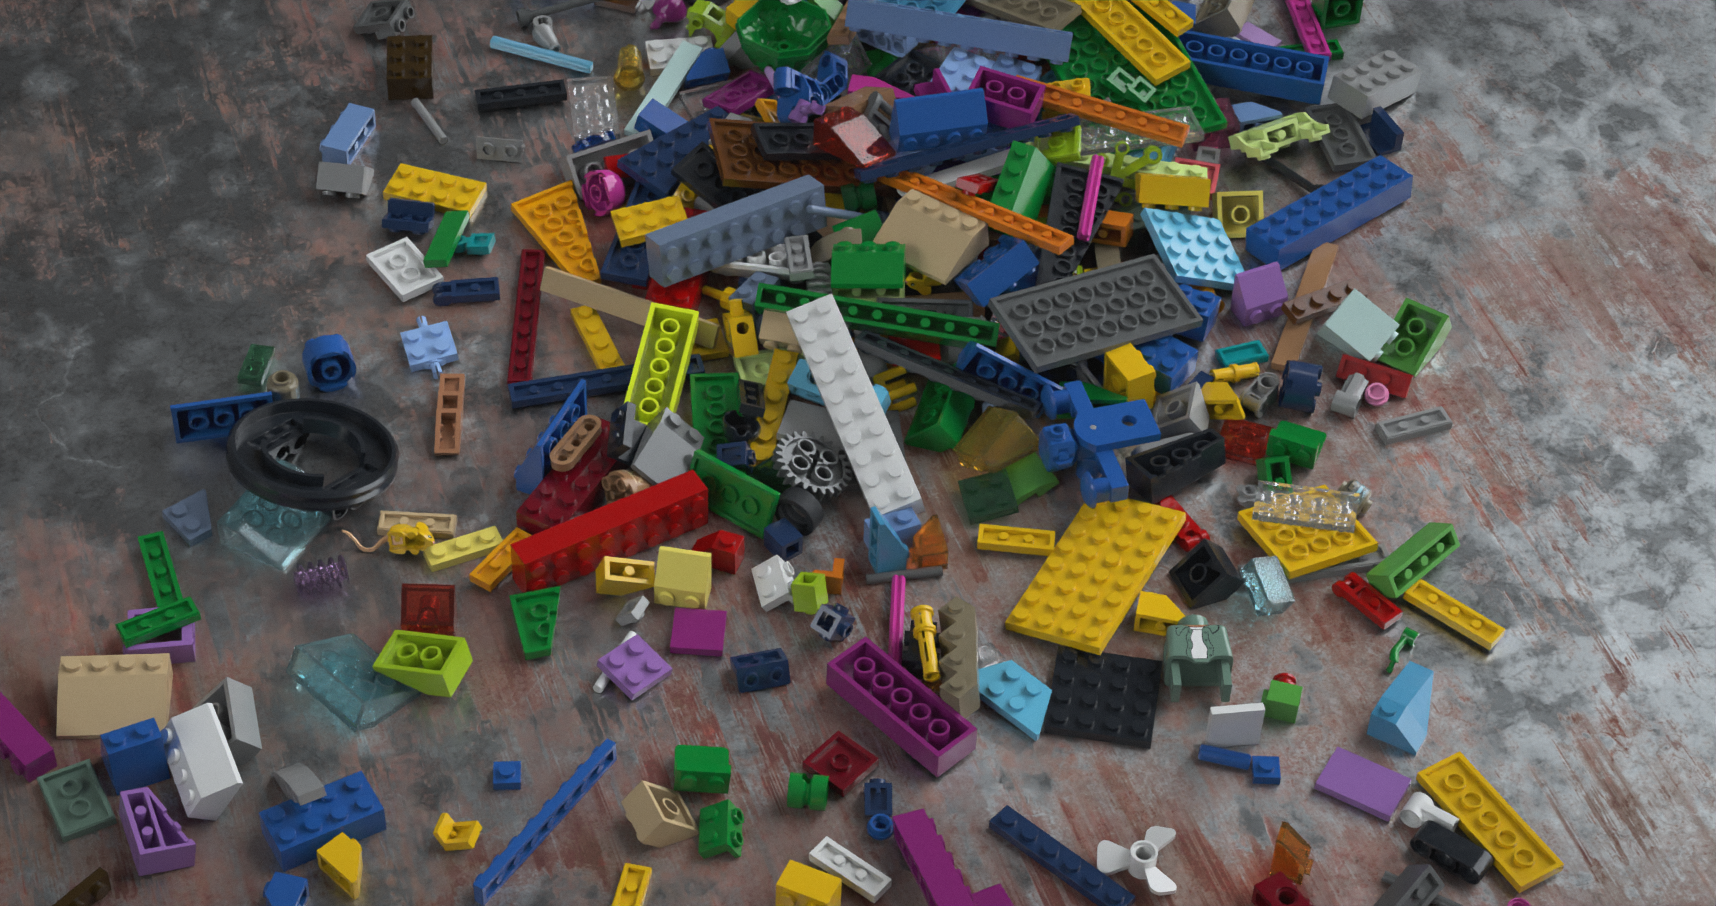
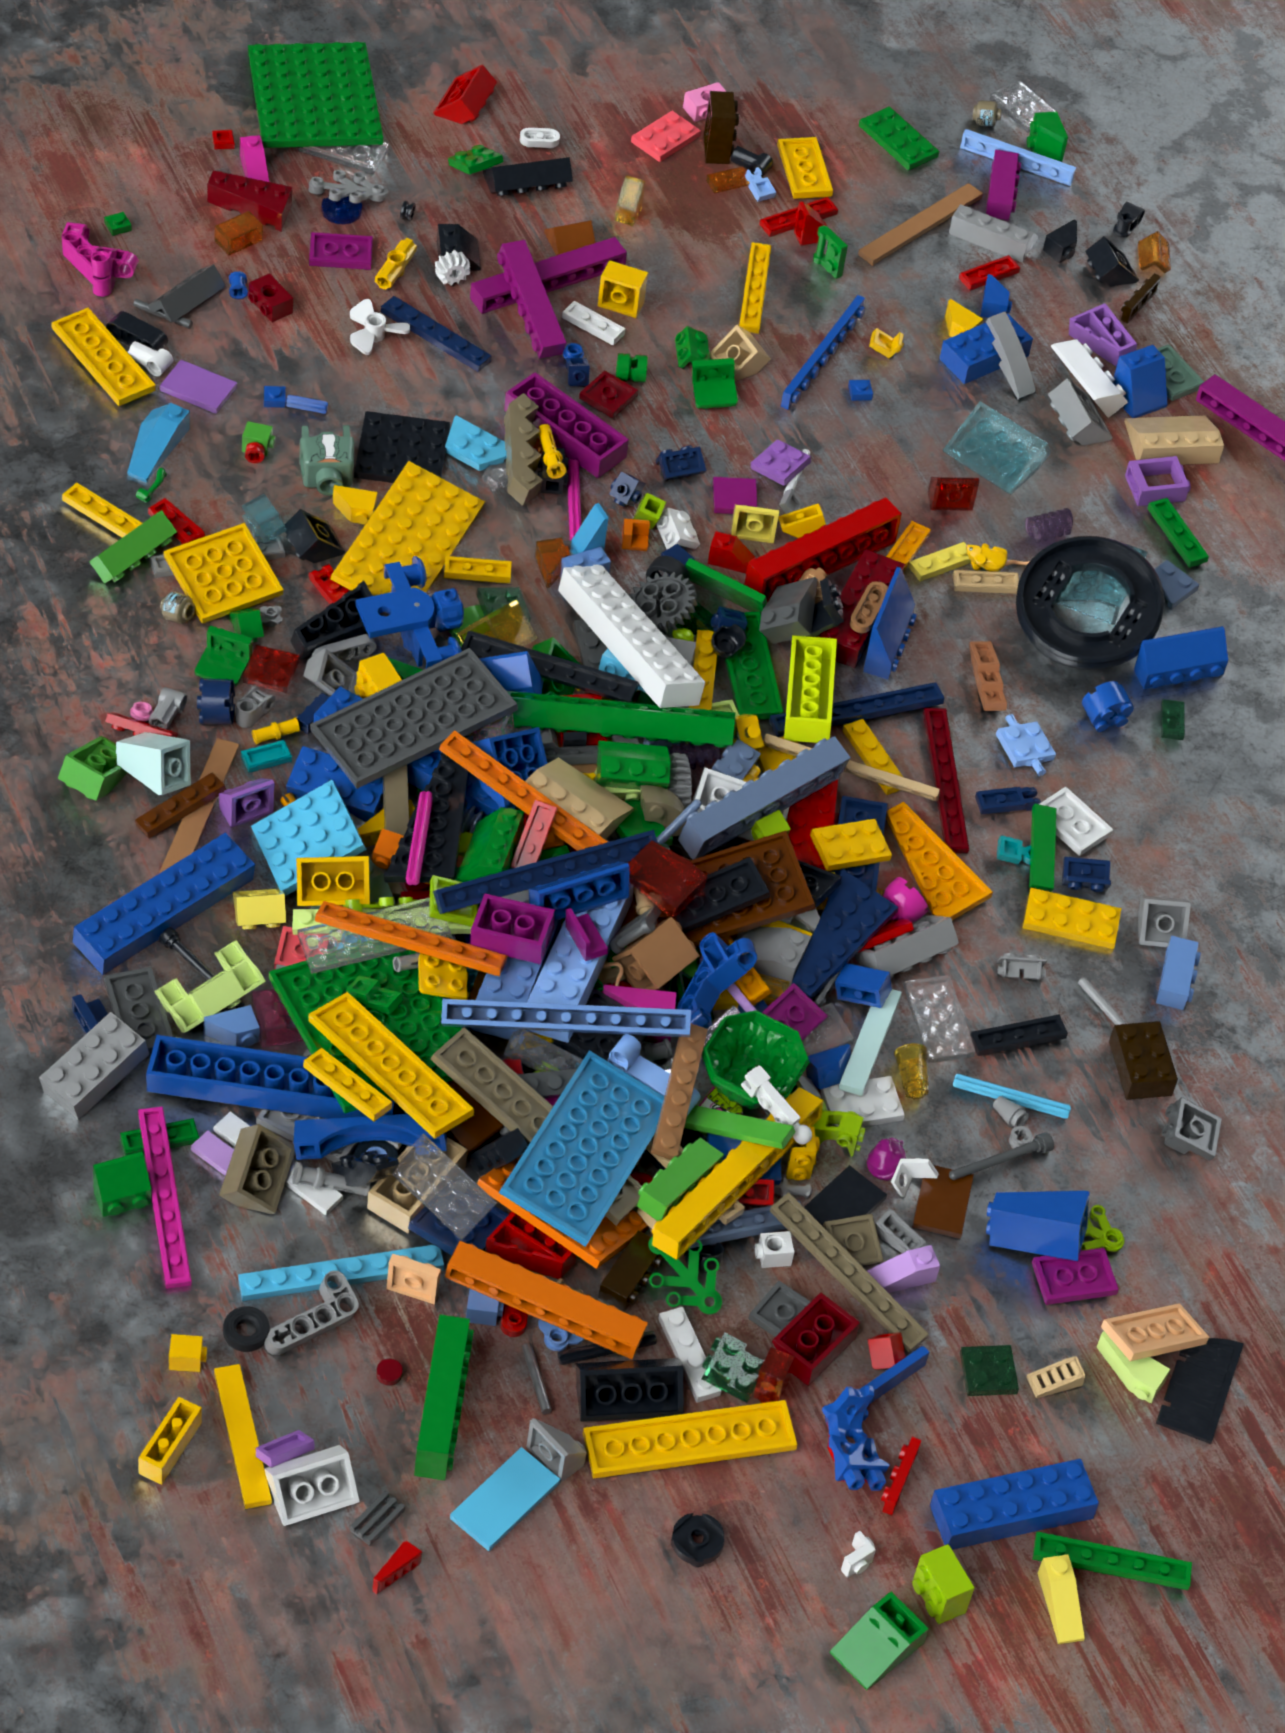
camera: 170 degrees right, 5 degrees up
green tile [115,596,201,648] -> none
dark tan head [267,370,300,402] -> none
lime slope [372,629,473,698] -> none
green wing [509,586,561,660] -> none
clear blue tile [571,131,617,153] -> none
black plate [736,379,765,419] -> none
light grey tile [784,235,814,281] -> none
medium lavender brick [788,99,826,123] -> none
yellow slope [1201,382,1246,420] -> none
white tile [1205,703,1265,747] -> none
clear plate [1252,480,1360,533] -> none
clear orange slope [1269,821,1314,885] -> none
light grey tile [1375,406,1453,445] -> none

